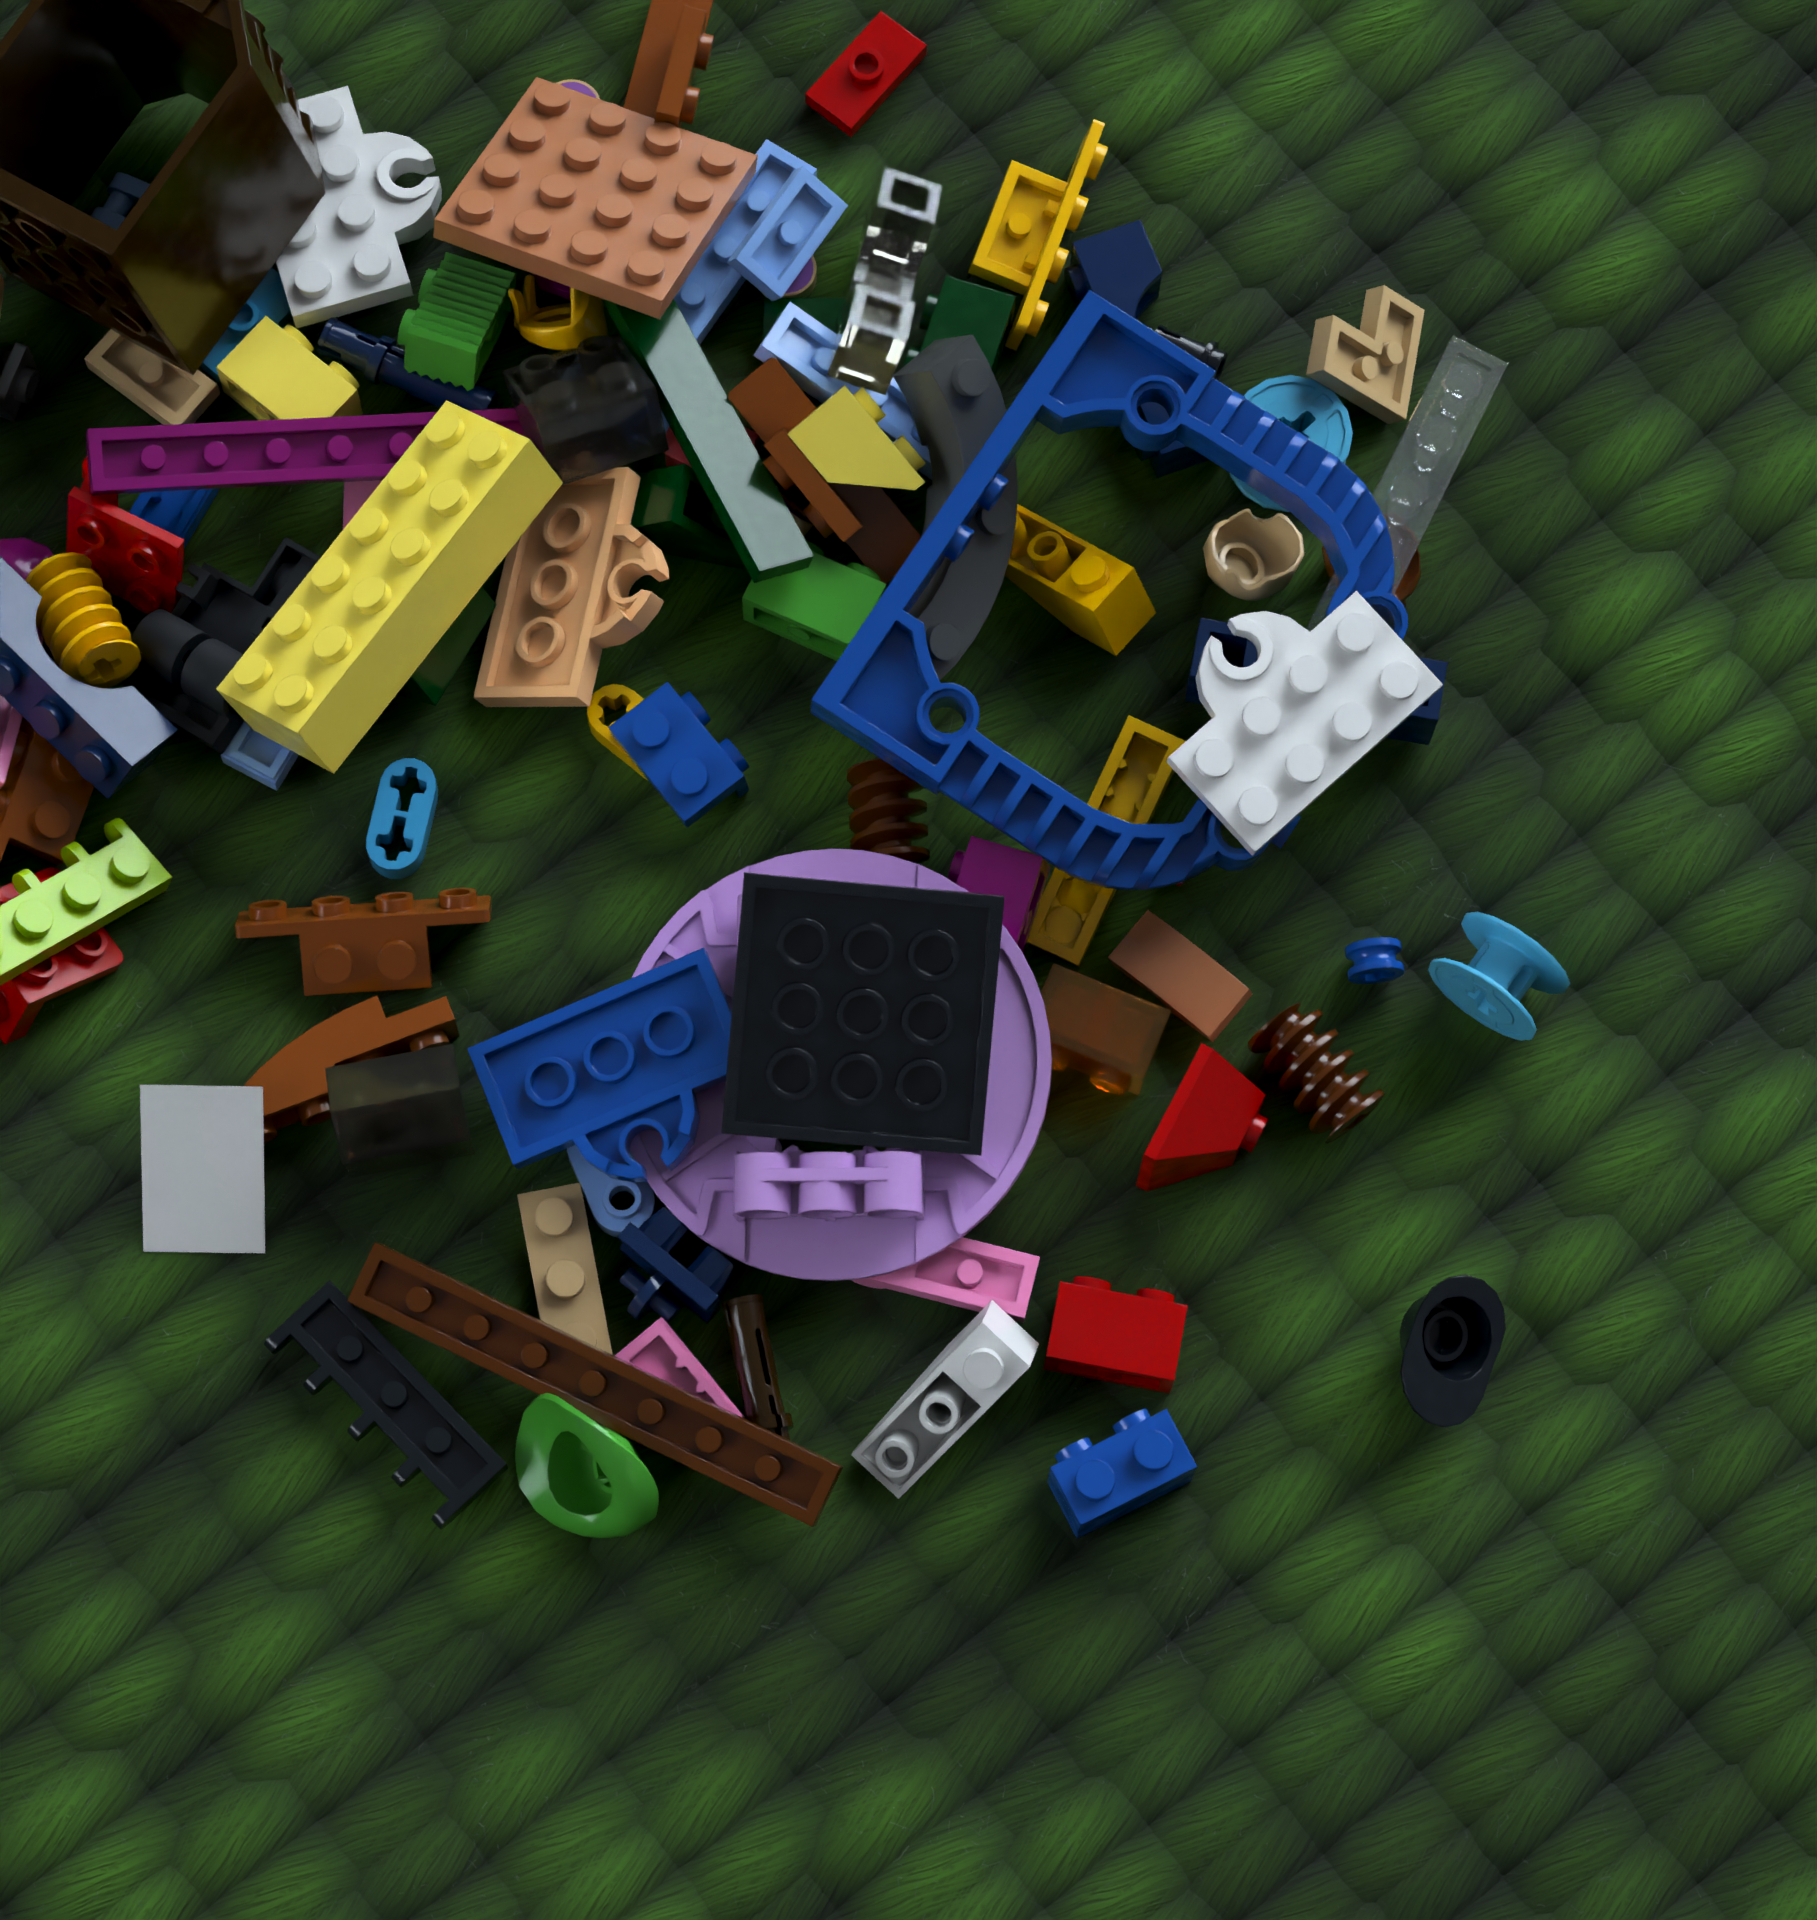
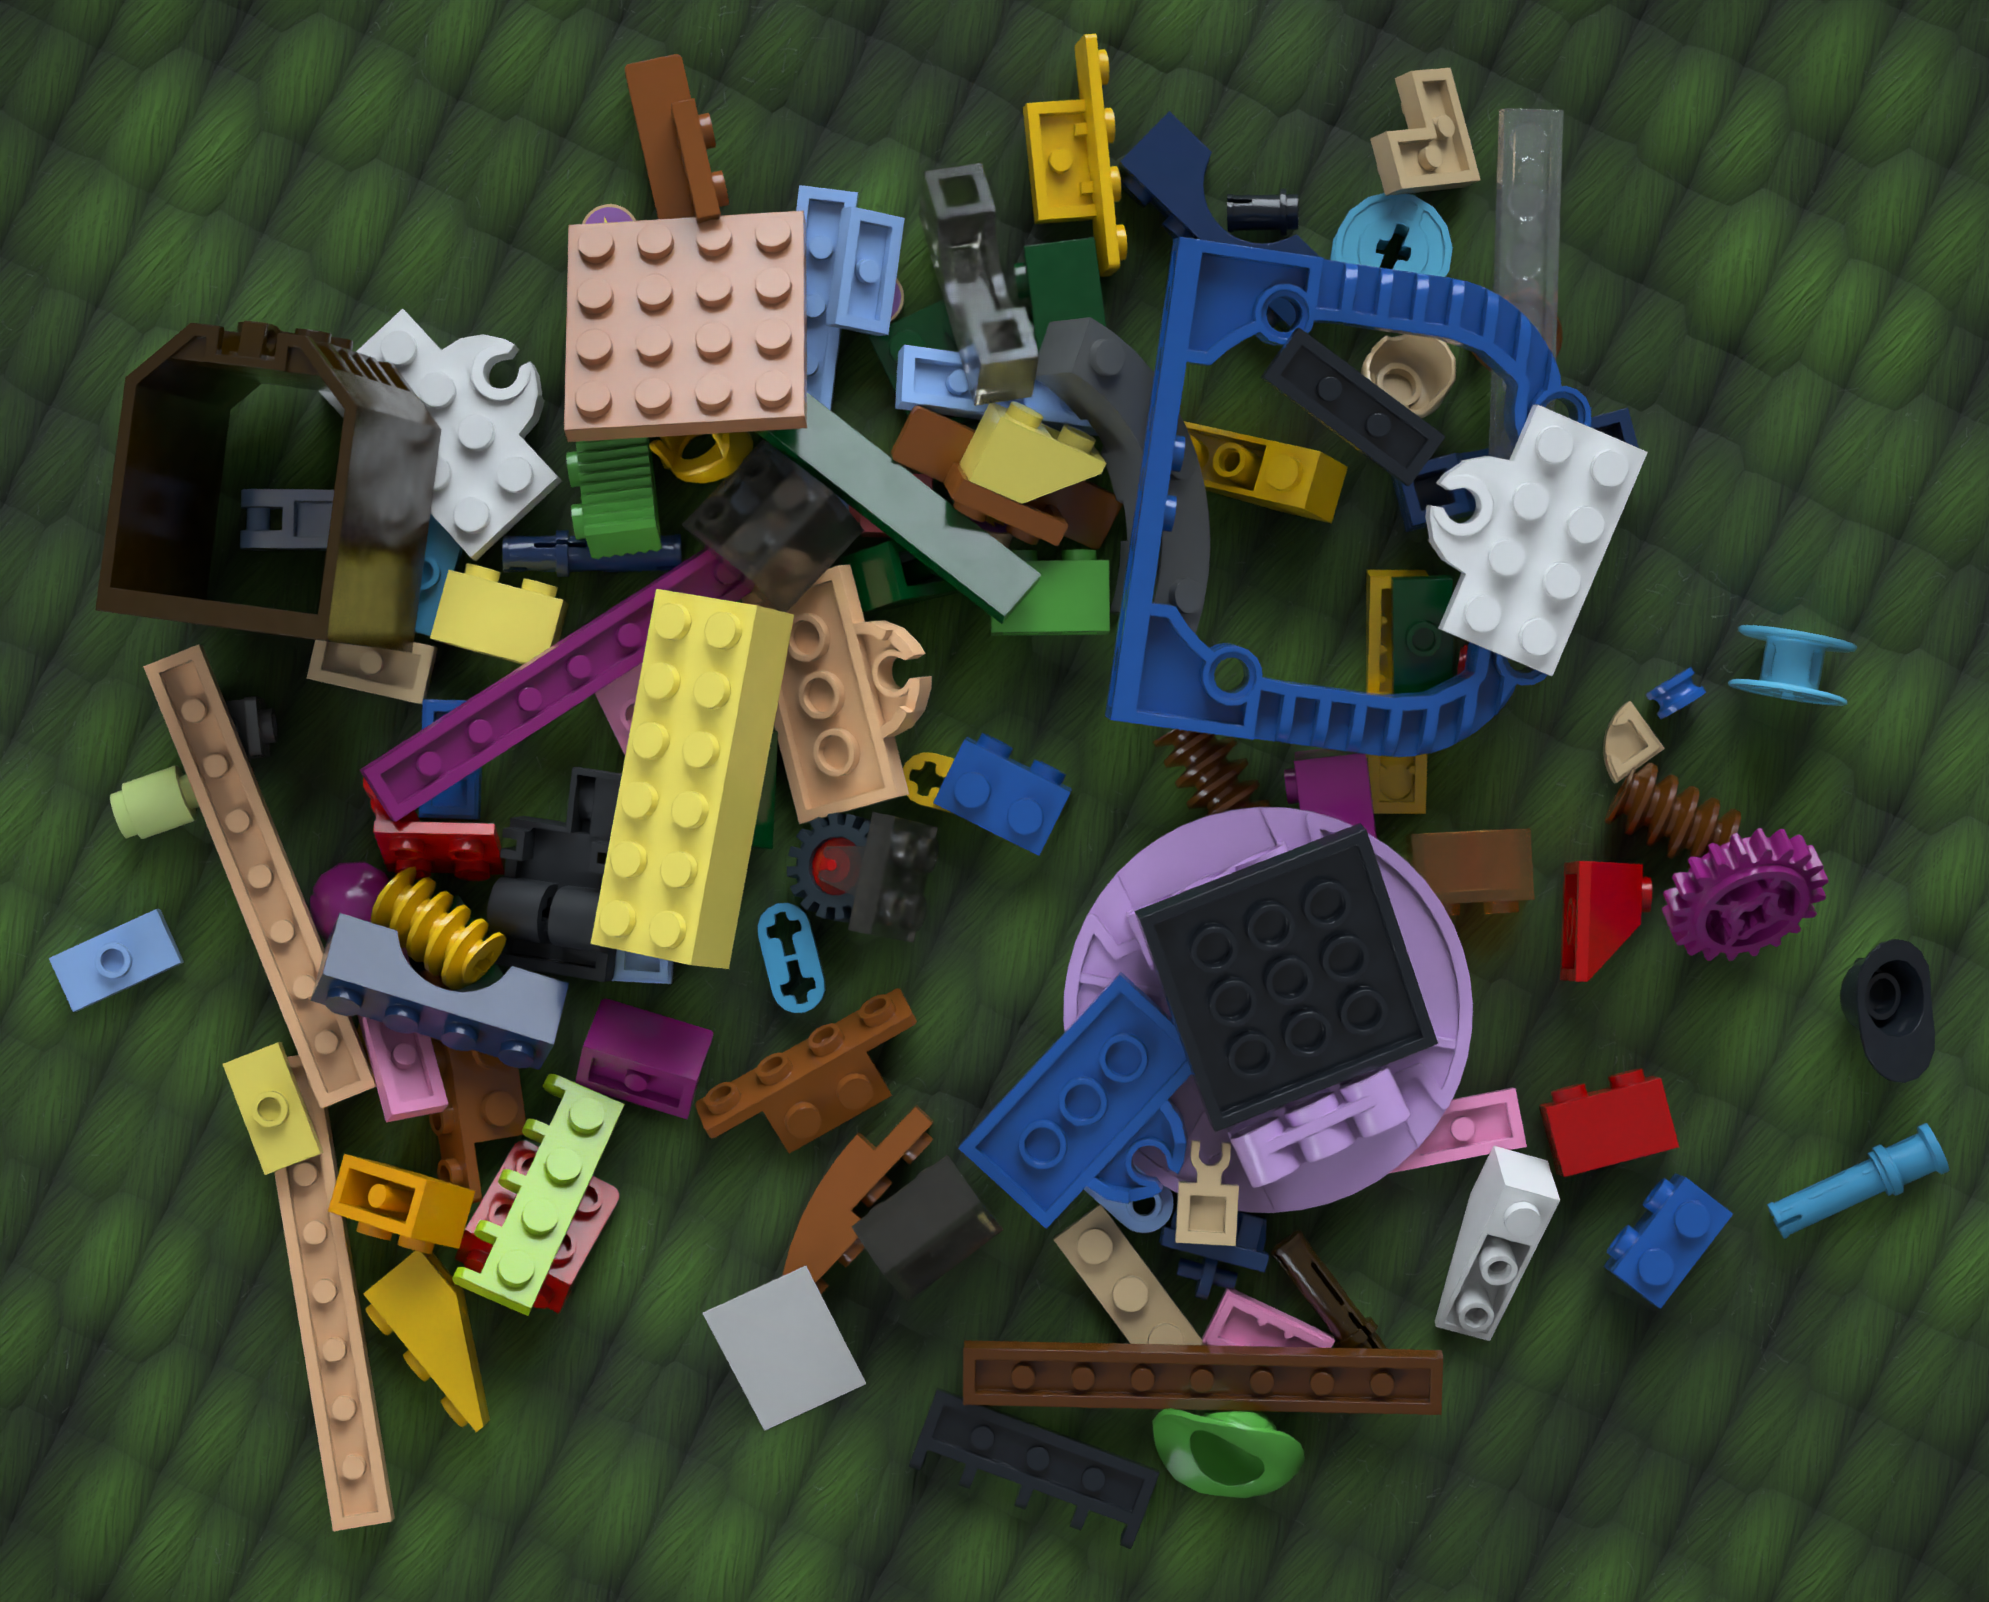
camera: 20 degrees left, 15 degrees up
red plate [805,11,927,137] -> none
nougat slope [1108,910,1253,1042] -> none
none -> magenta panel [575,999,713,1119]
none -> clear smoke plate [787,812,939,942]
none -> tan plate [1175,1140,1239,1246]
none -> black plate [1260,328,1446,486]
none -> dark green plate [1391,575,1453,694]
none -> tan tile [1603,701,1665,783]
none -> magenta gear [1662,828,1829,961]
none -> dark azure pin [1767,1123,1950,1239]

